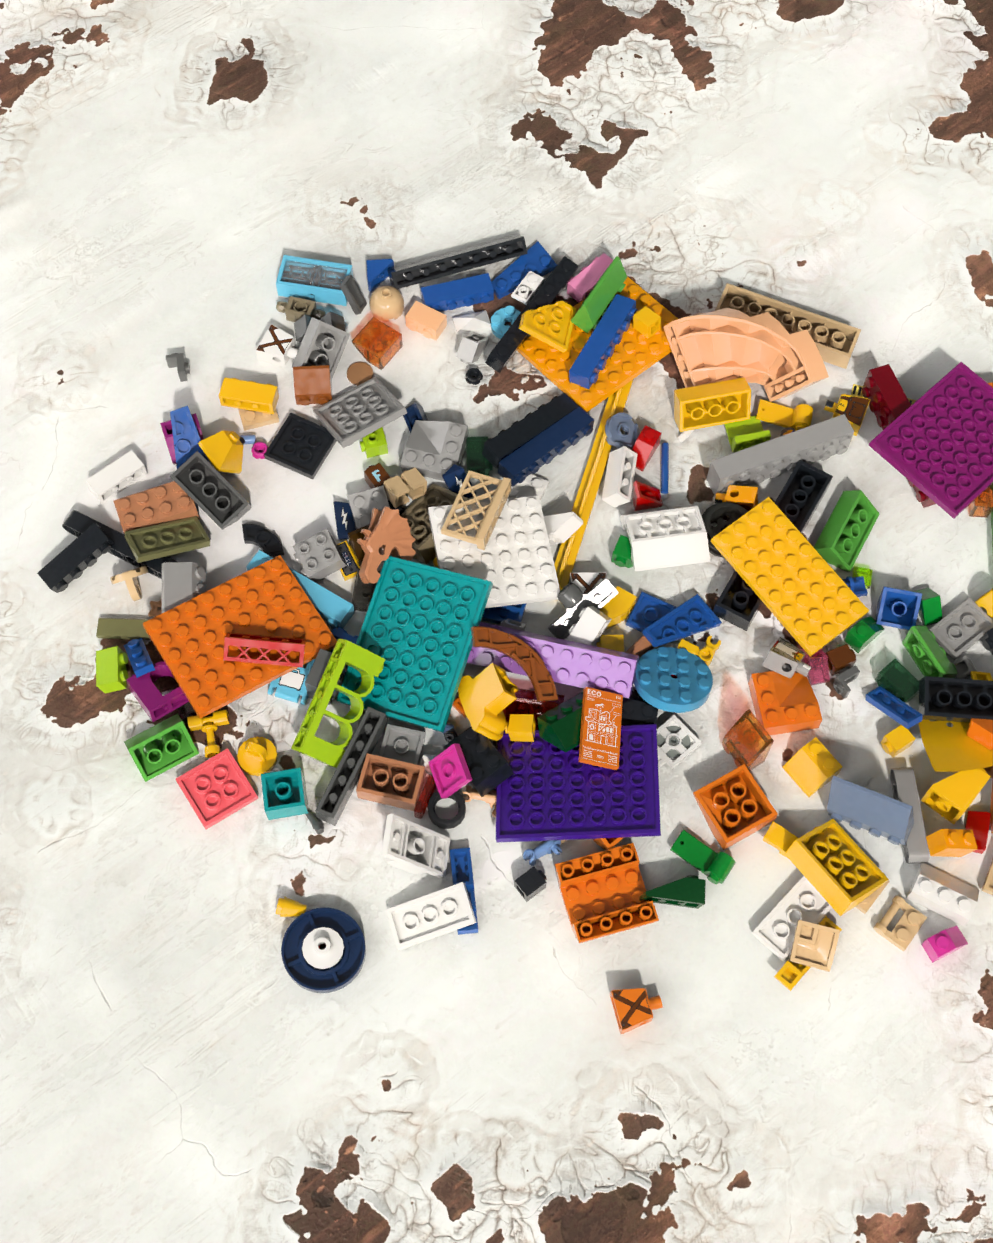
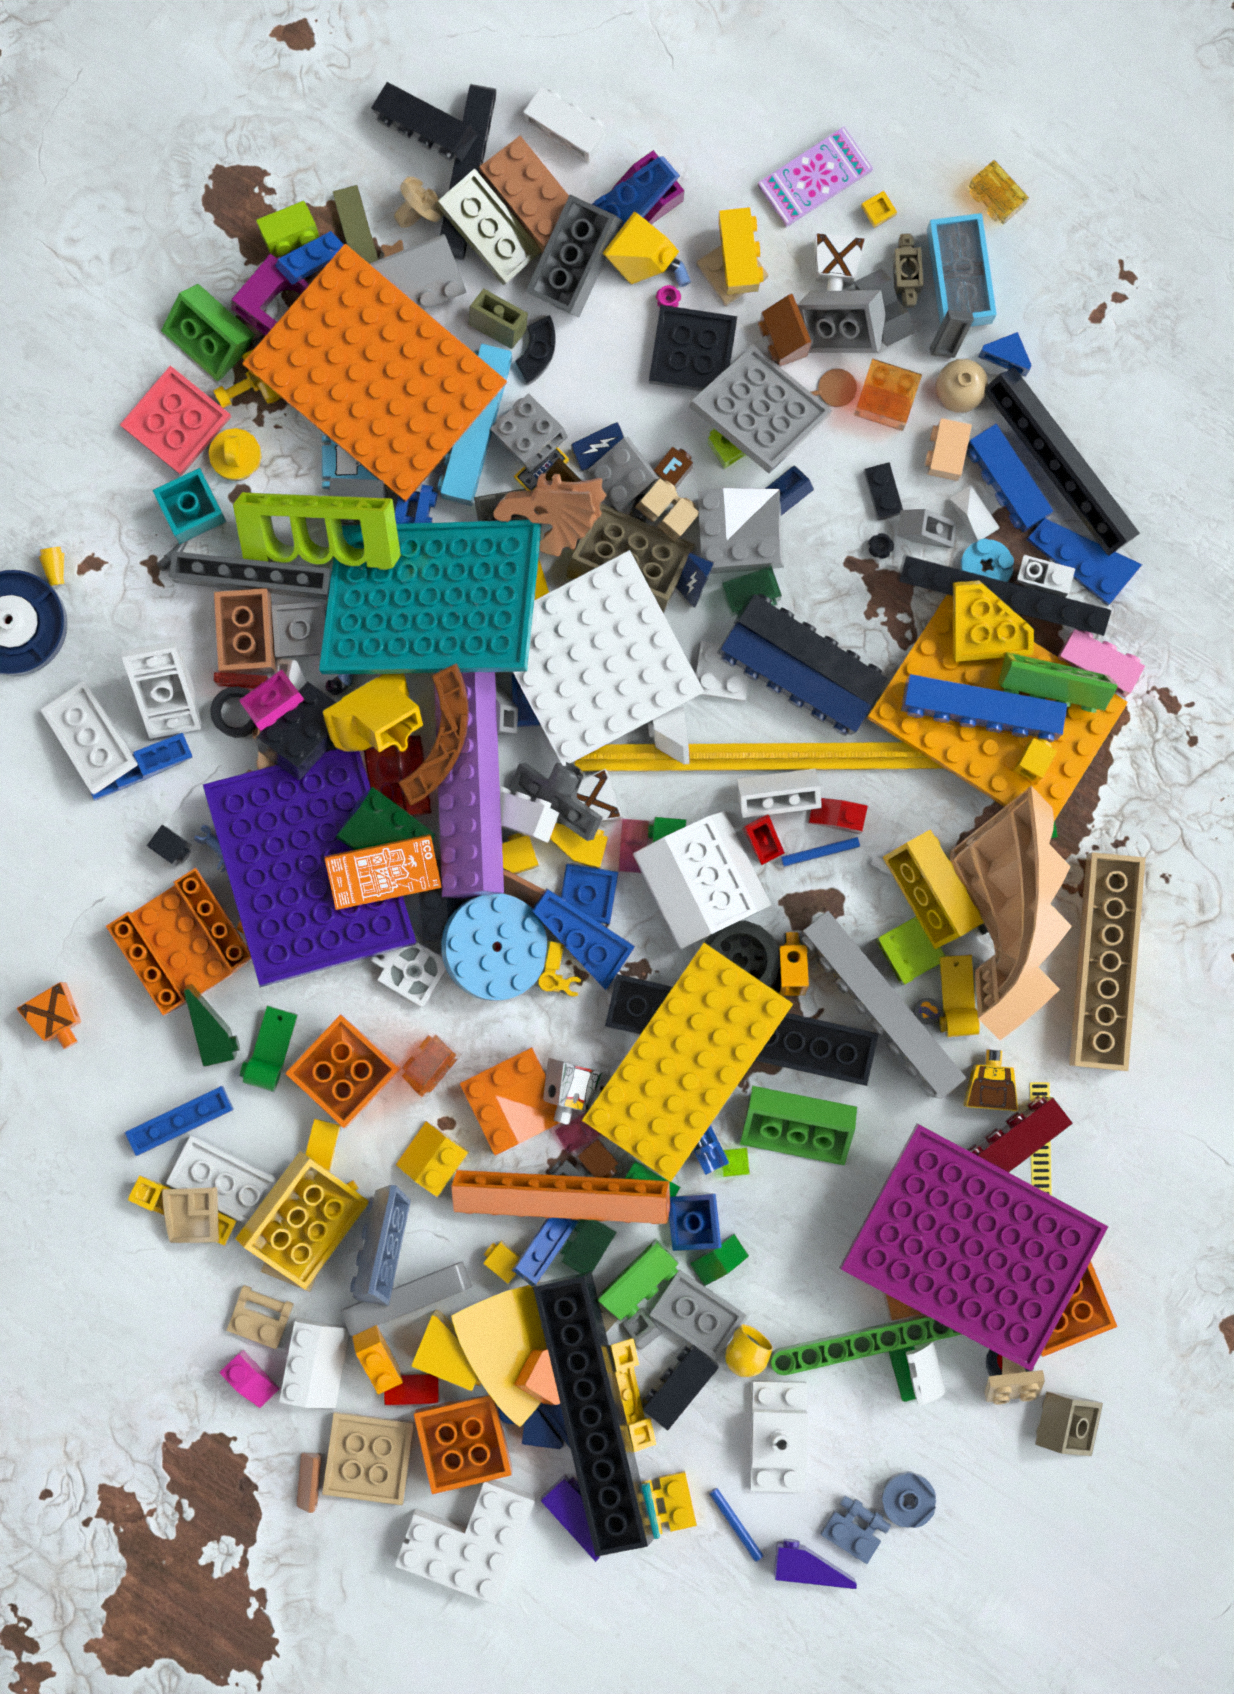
camera: 75 degrees right, 20 degrees up
dark grey bracket [166,353,190,382] -> none
fence [223,632,306,667] -> none
tan fence [441,470,512,550] -> none
yellow brick [505,714,536,742] -> none
sand blue plate [605,413,640,448] -> none
none -> blue plate [125,1086,234,1156]
none -> orange brick [451,1170,670,1224]
none -> olive brick [468,288,528,349]
none -> clear pink slope [618,819,649,873]
none -> lavender tile [758,127,873,227]
none -> yellow plate [861,191,897,228]
none -> black plate [864,462,903,520]
none -> clear yellow brick [969,160,1029,224]

